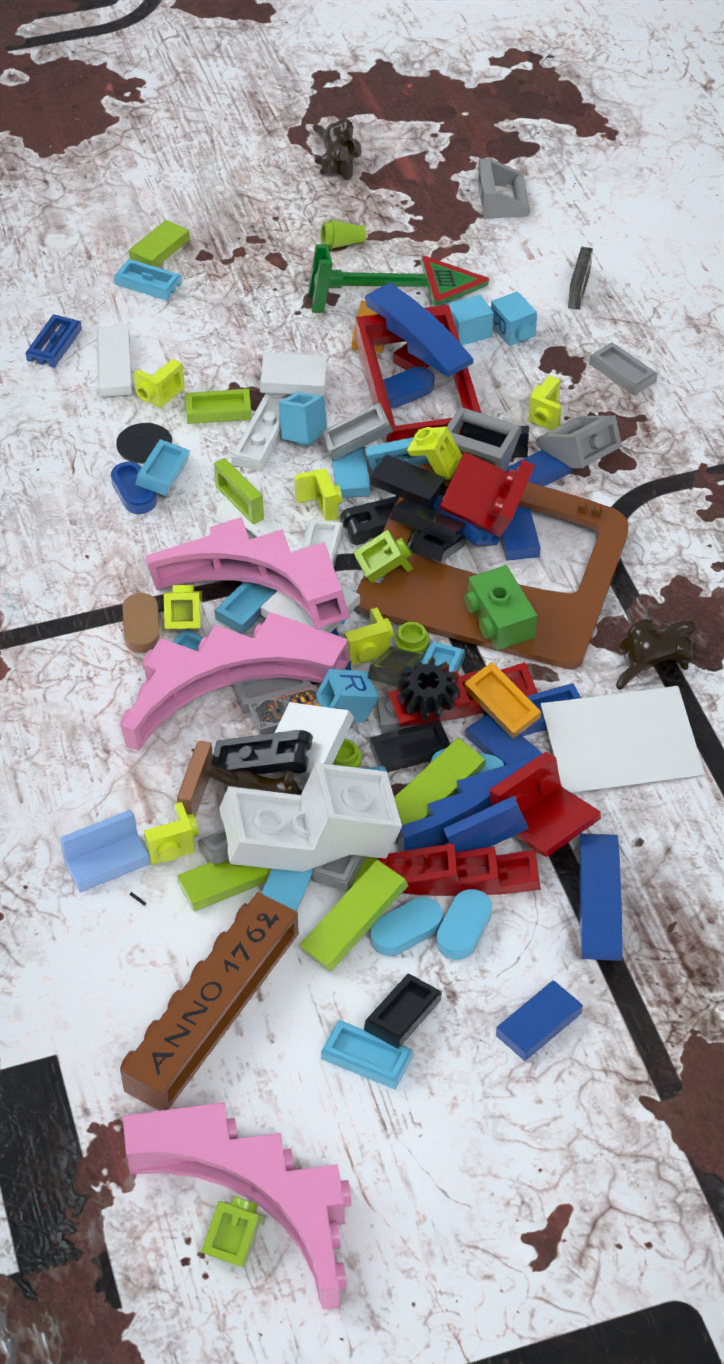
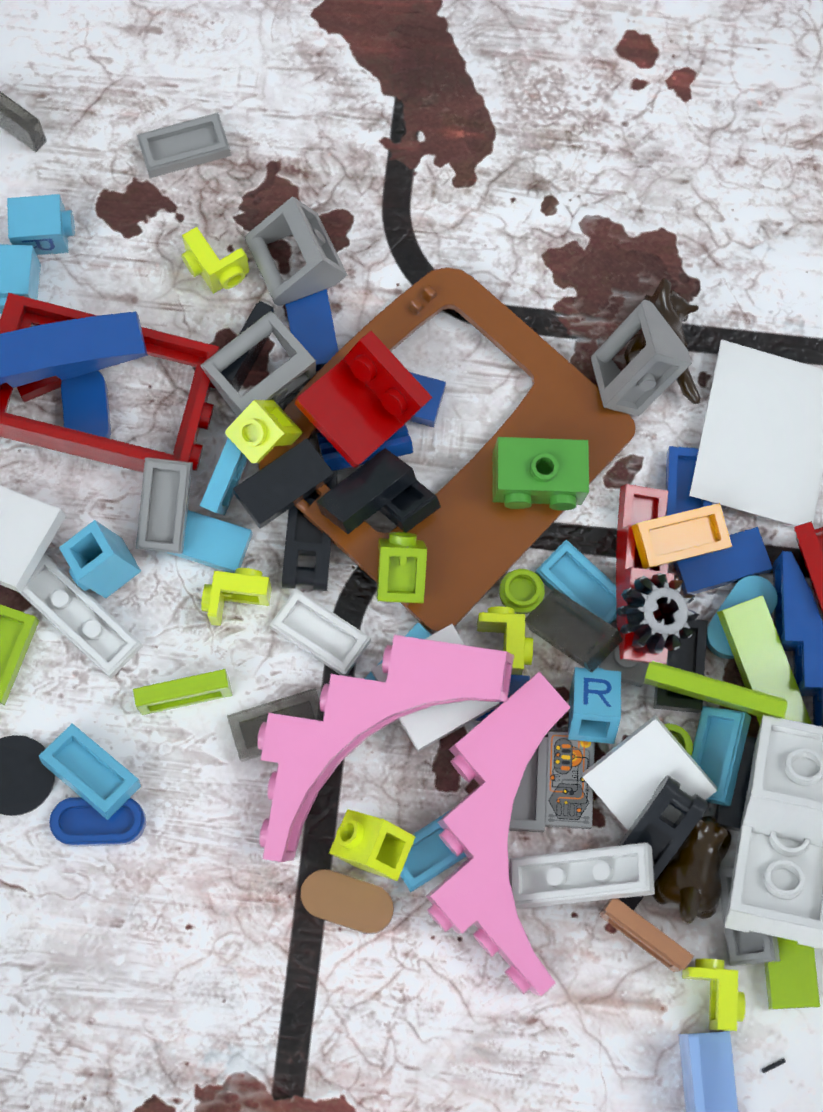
camera: 70 degrees left, 25 degrees up
medium azure tile [215,582,278,634] -> none
none -> white tile [510,843,655,909]
none -> light grey tile [591,300,692,416]
none -> lime tile [644,661,788,719]

